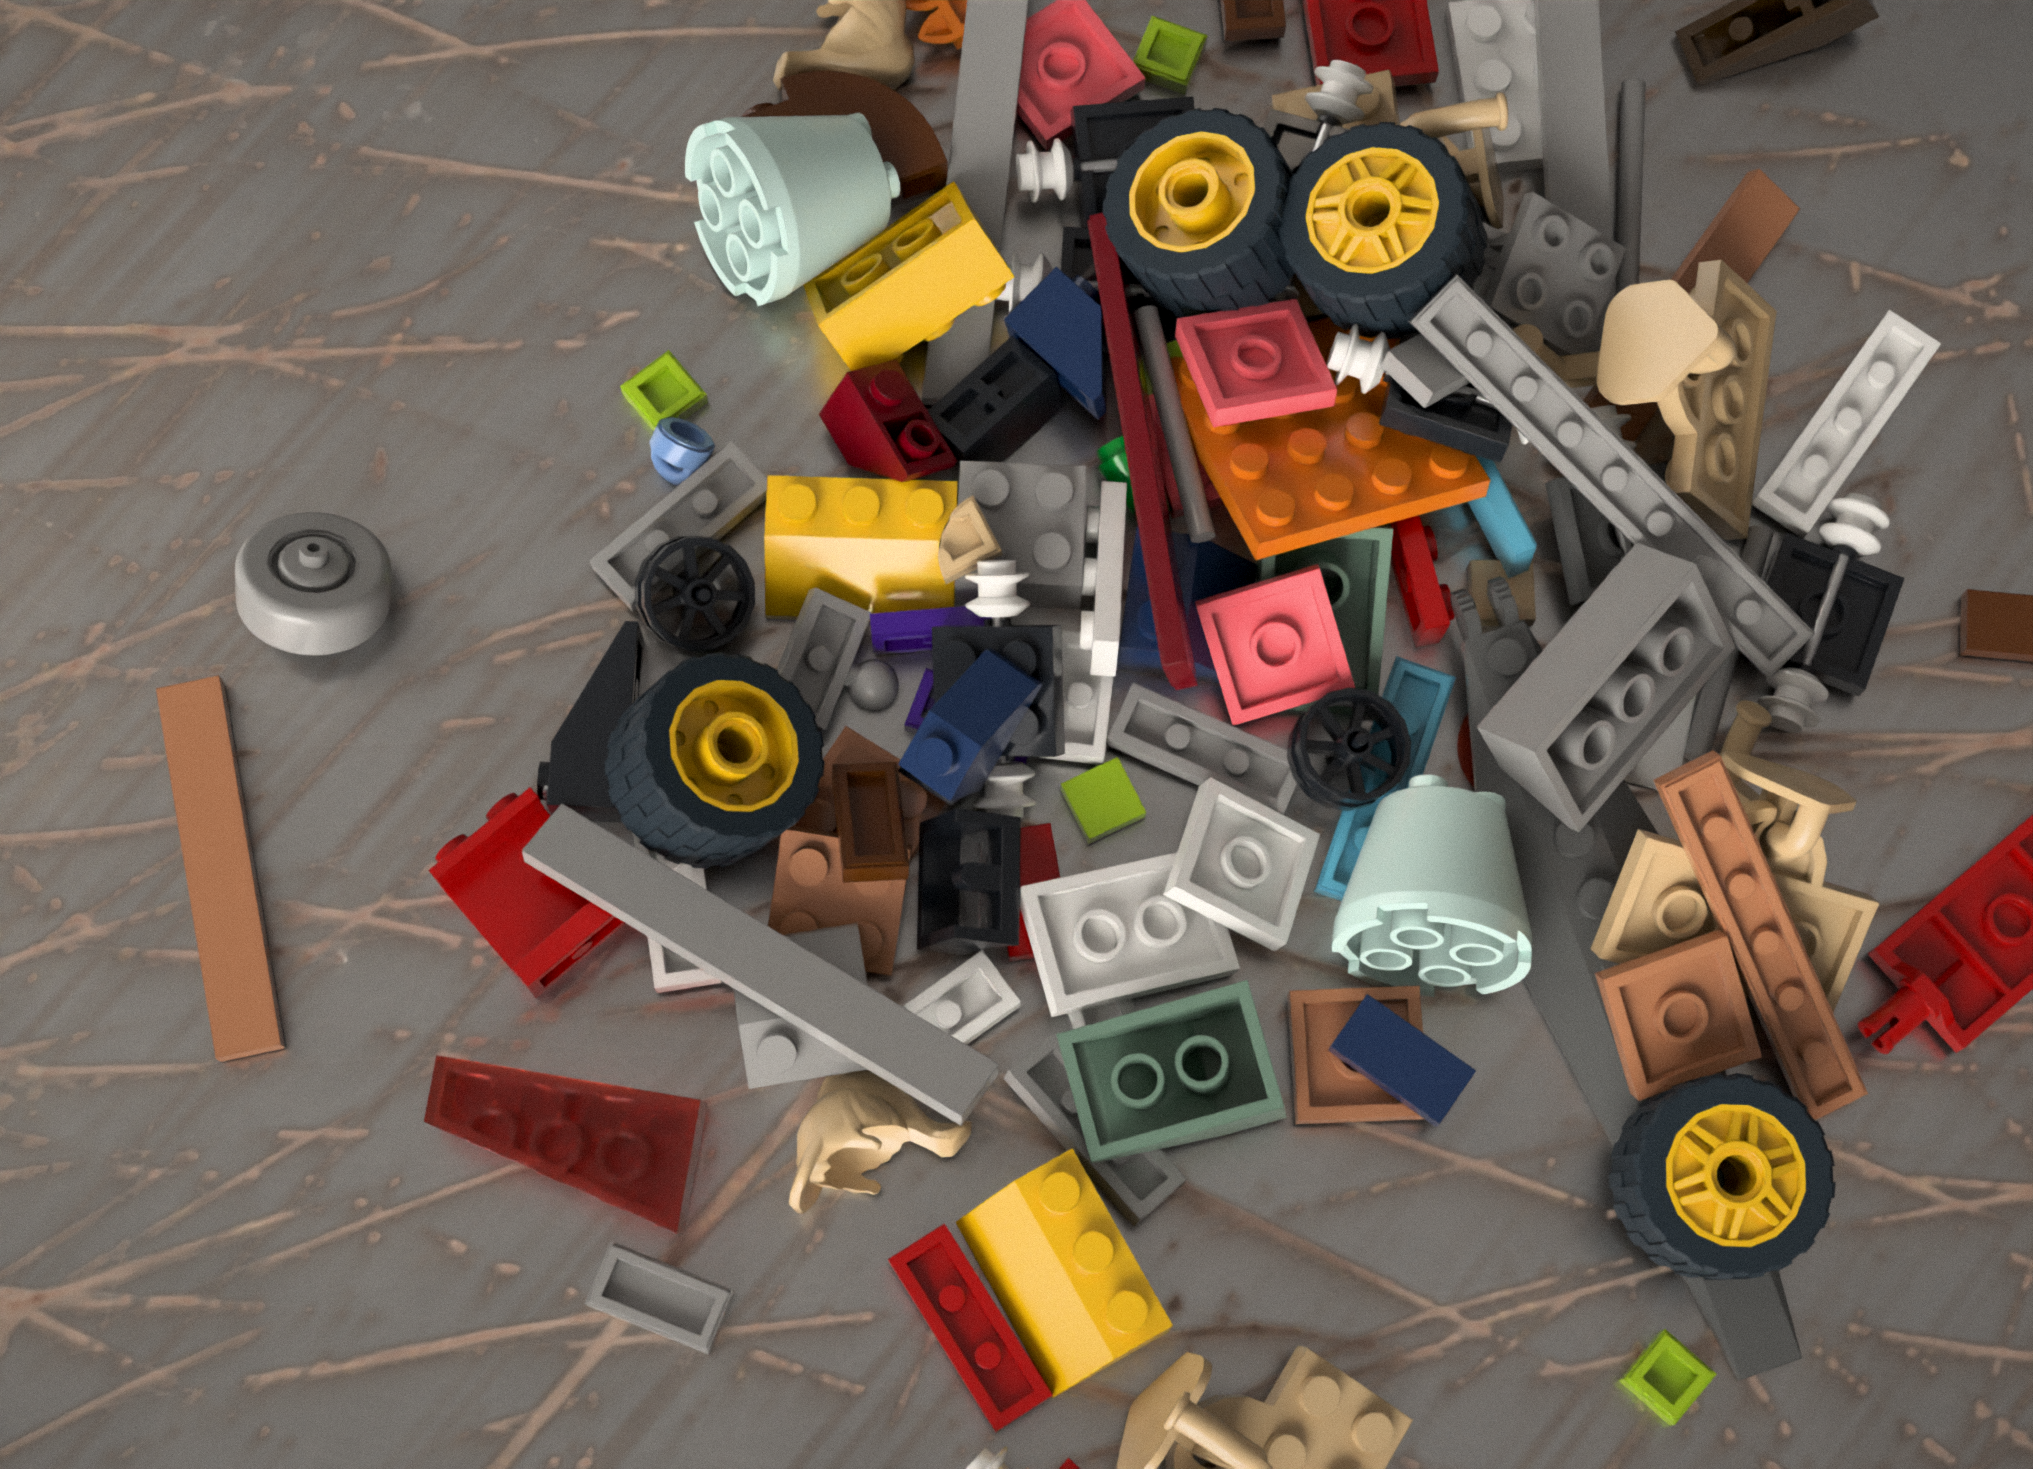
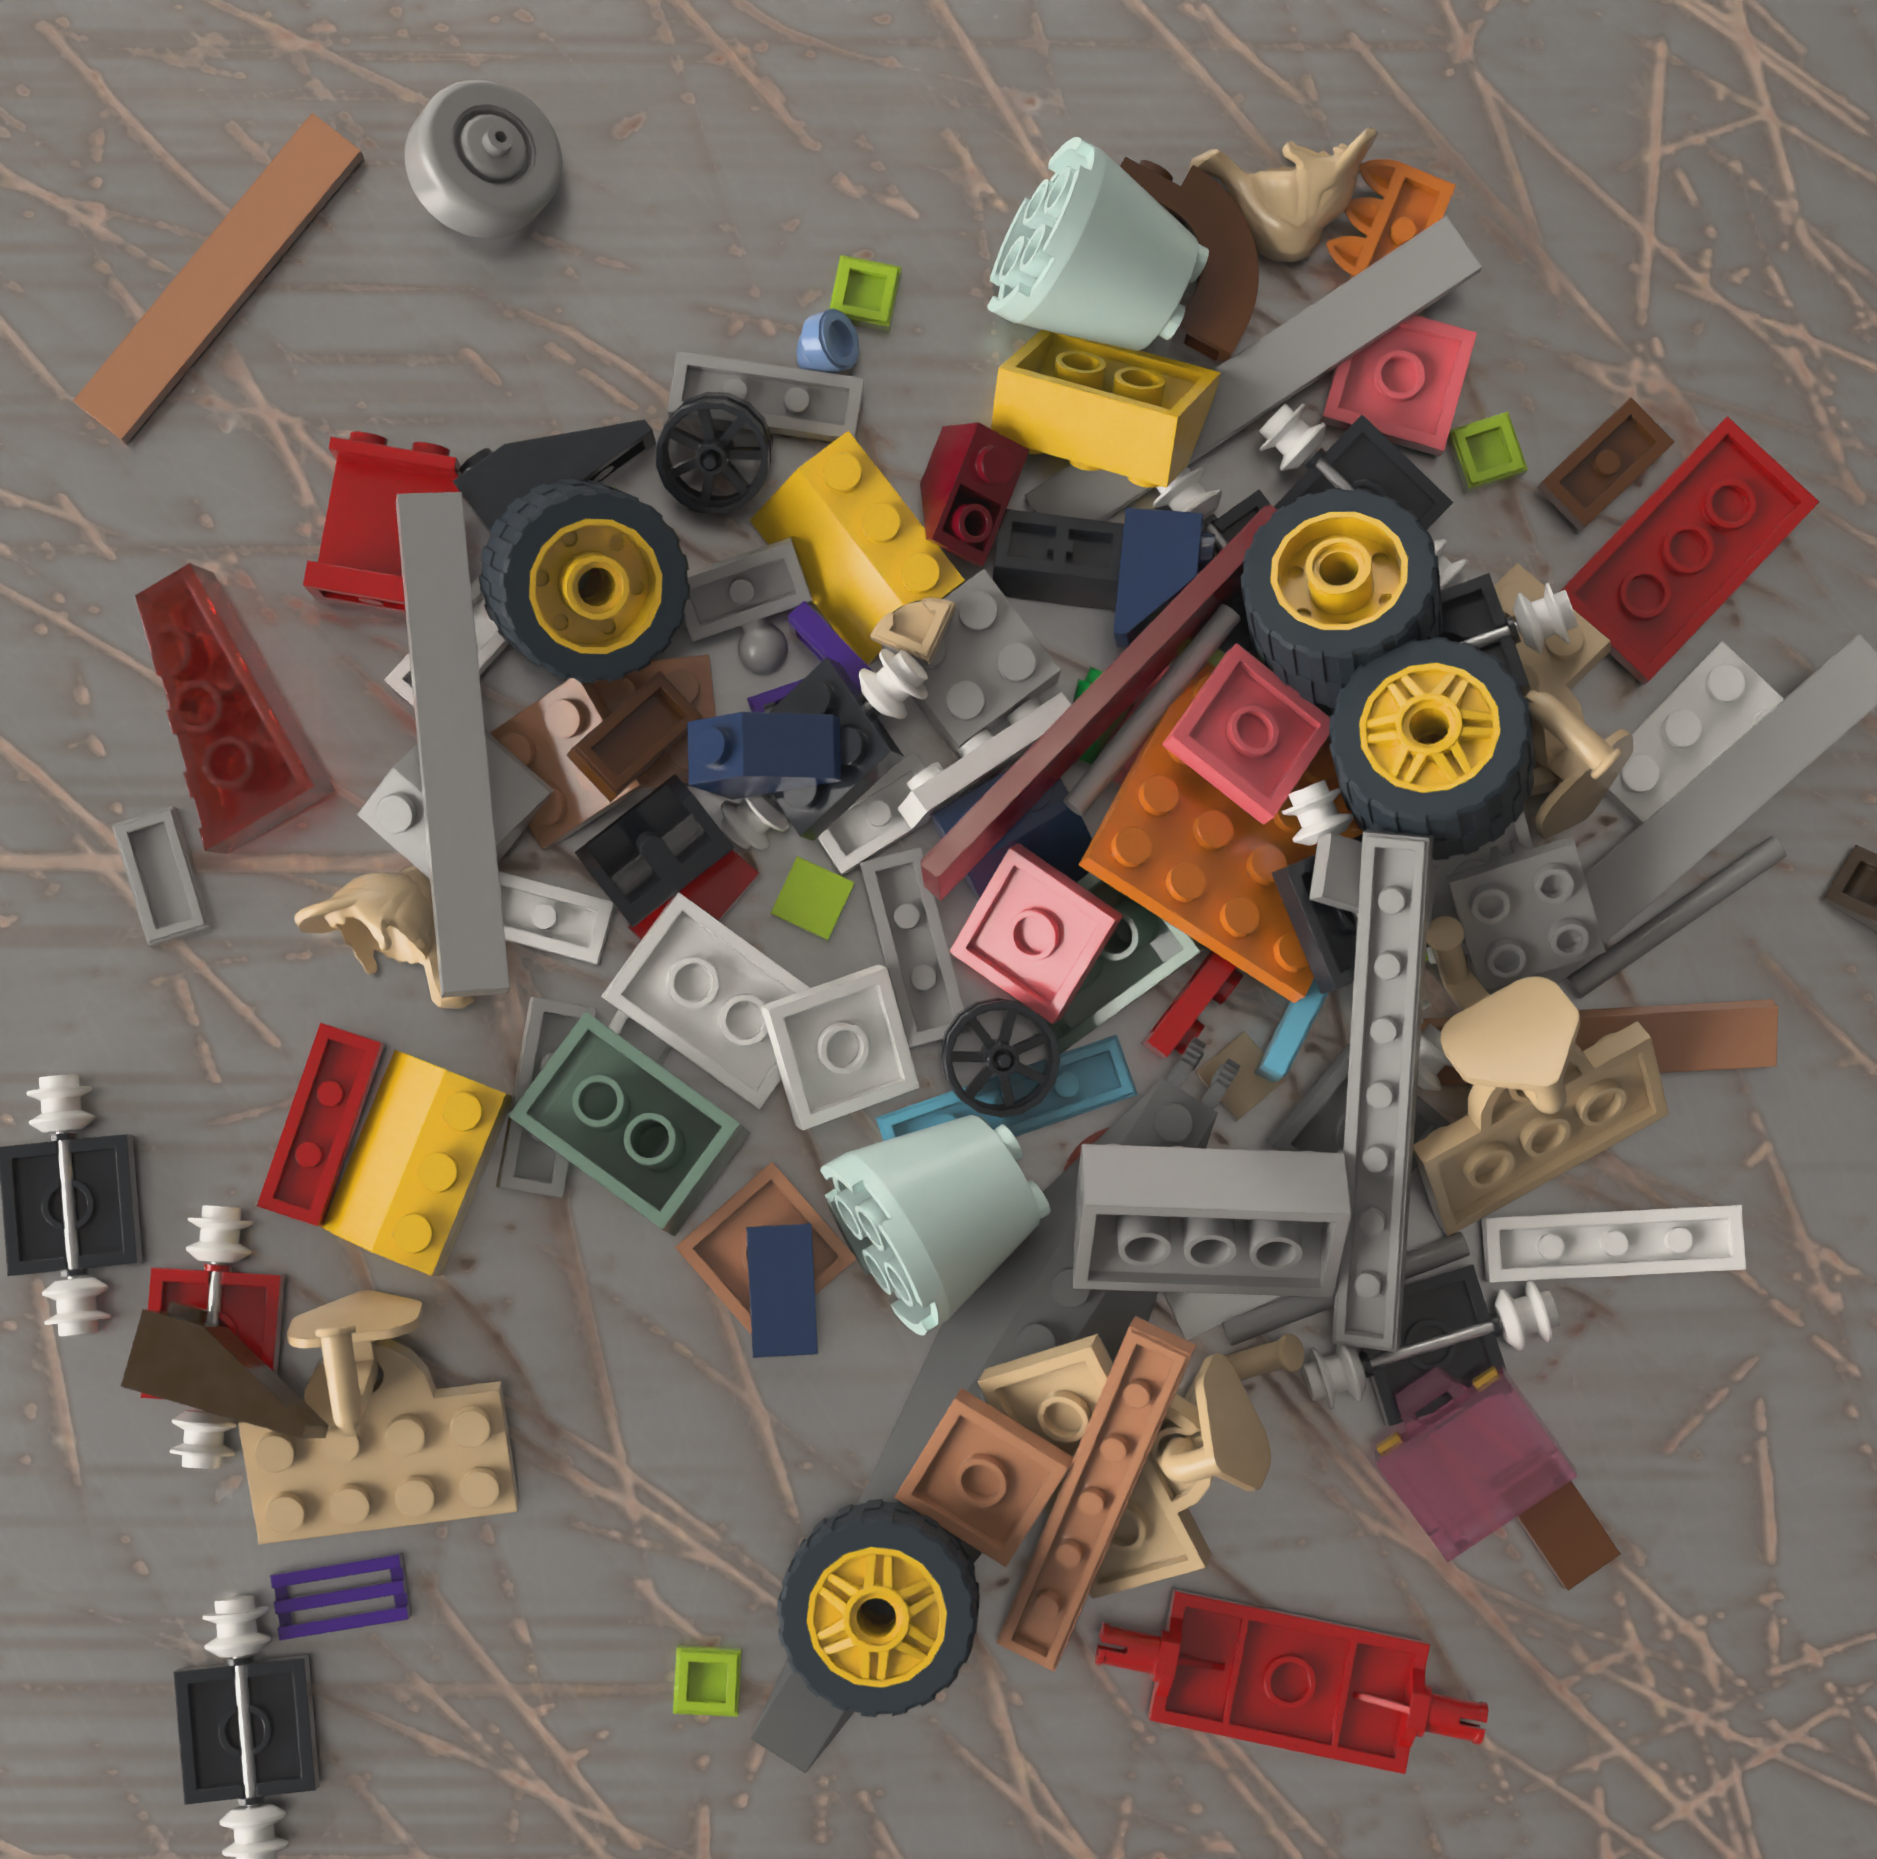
camera: 45 degrees right, 10 degrees up
none -> clear pink piece [1375,1365,1577,1562]

